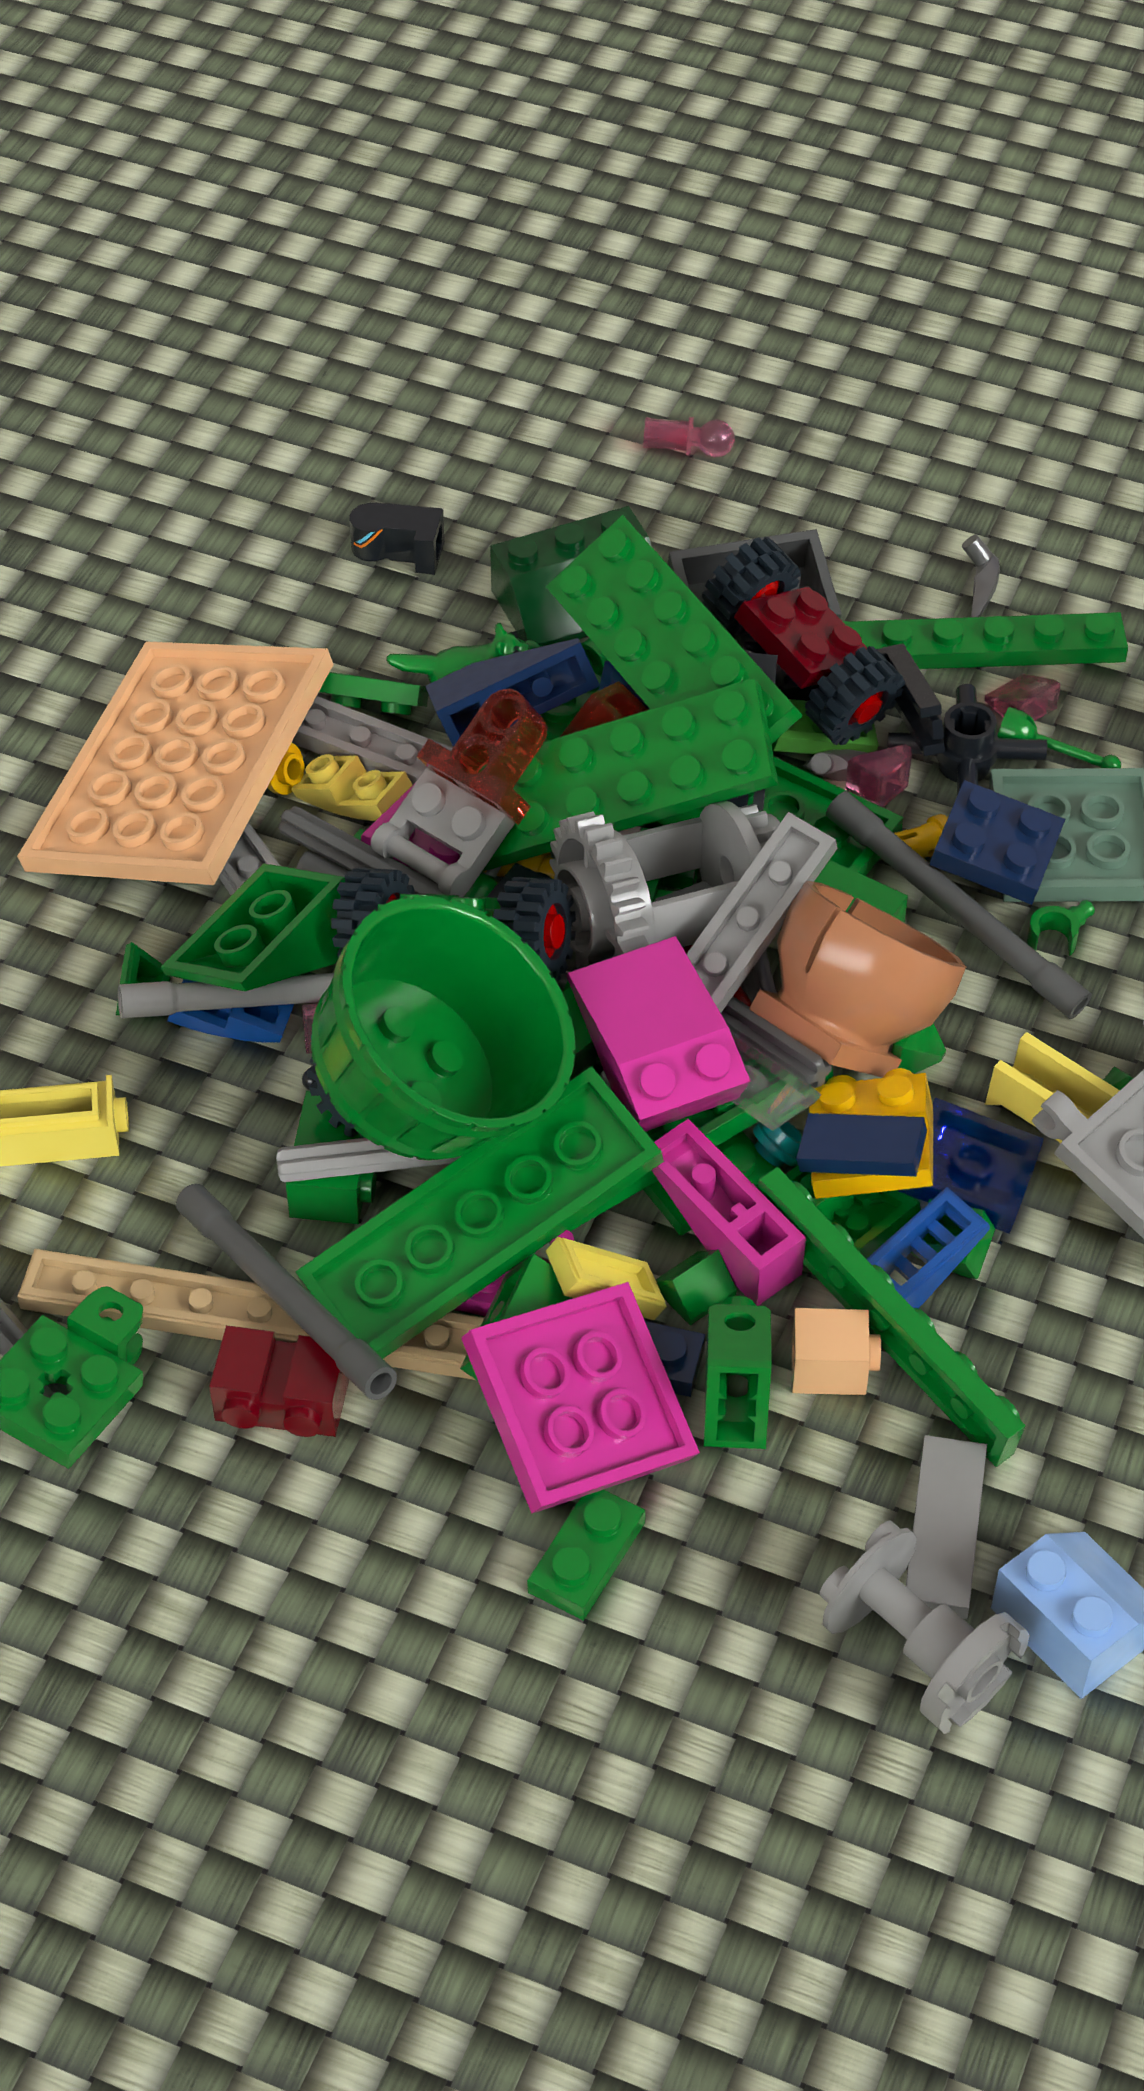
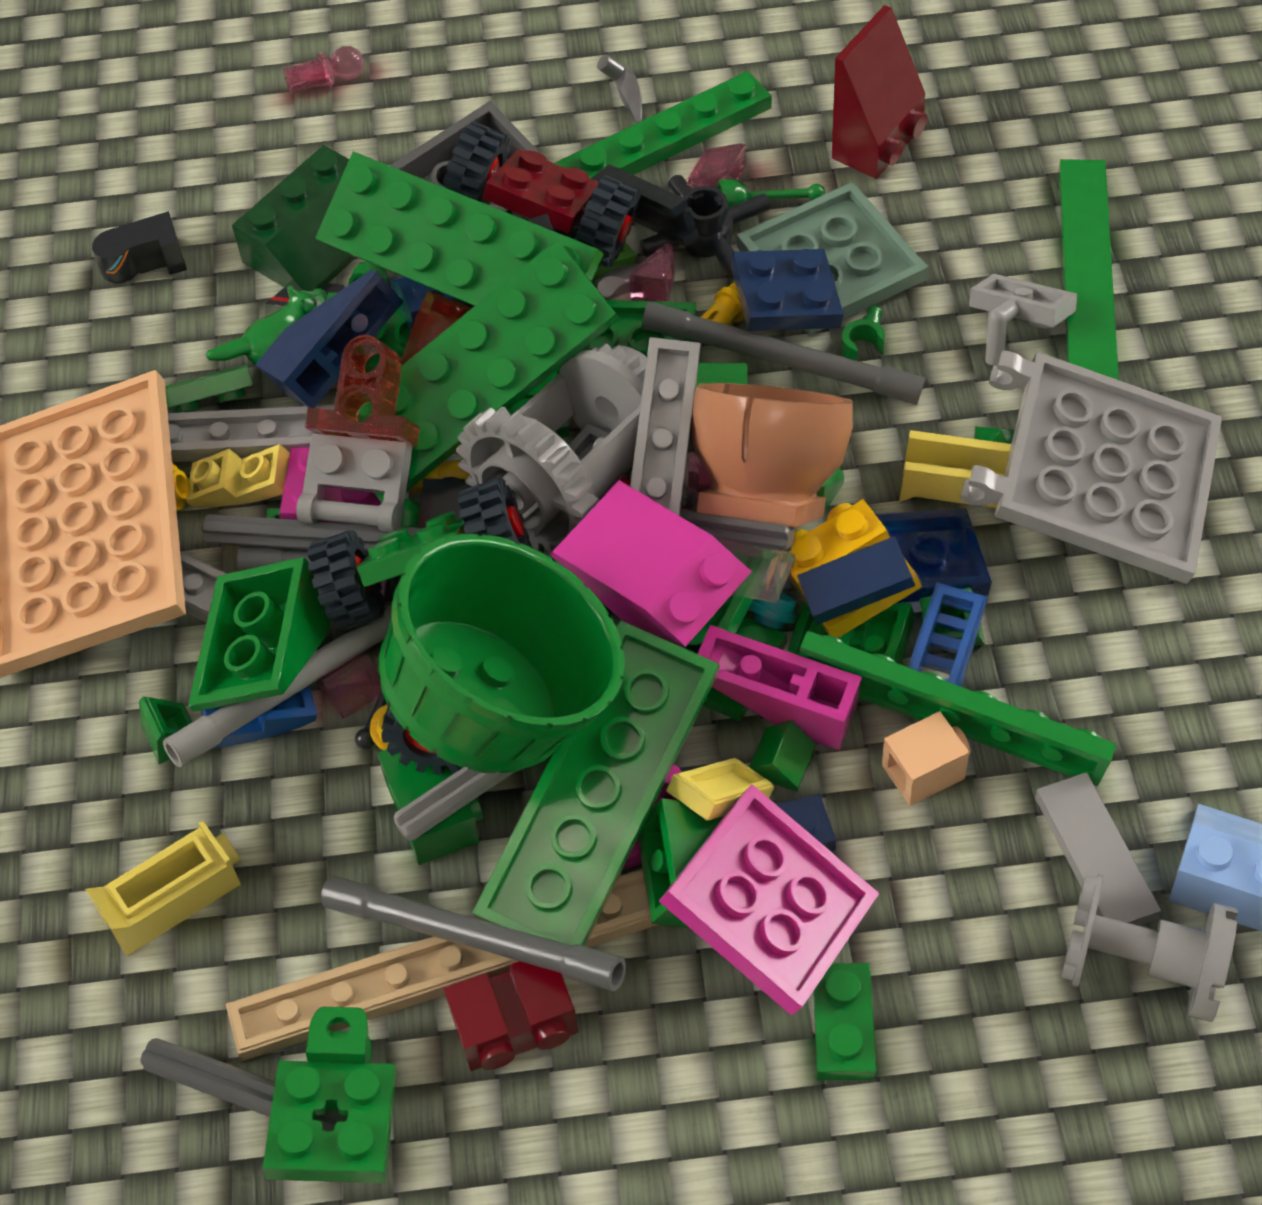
camera: 25 degrees left, 5 degrees up
green torso [704,1296,772,1449] -> none

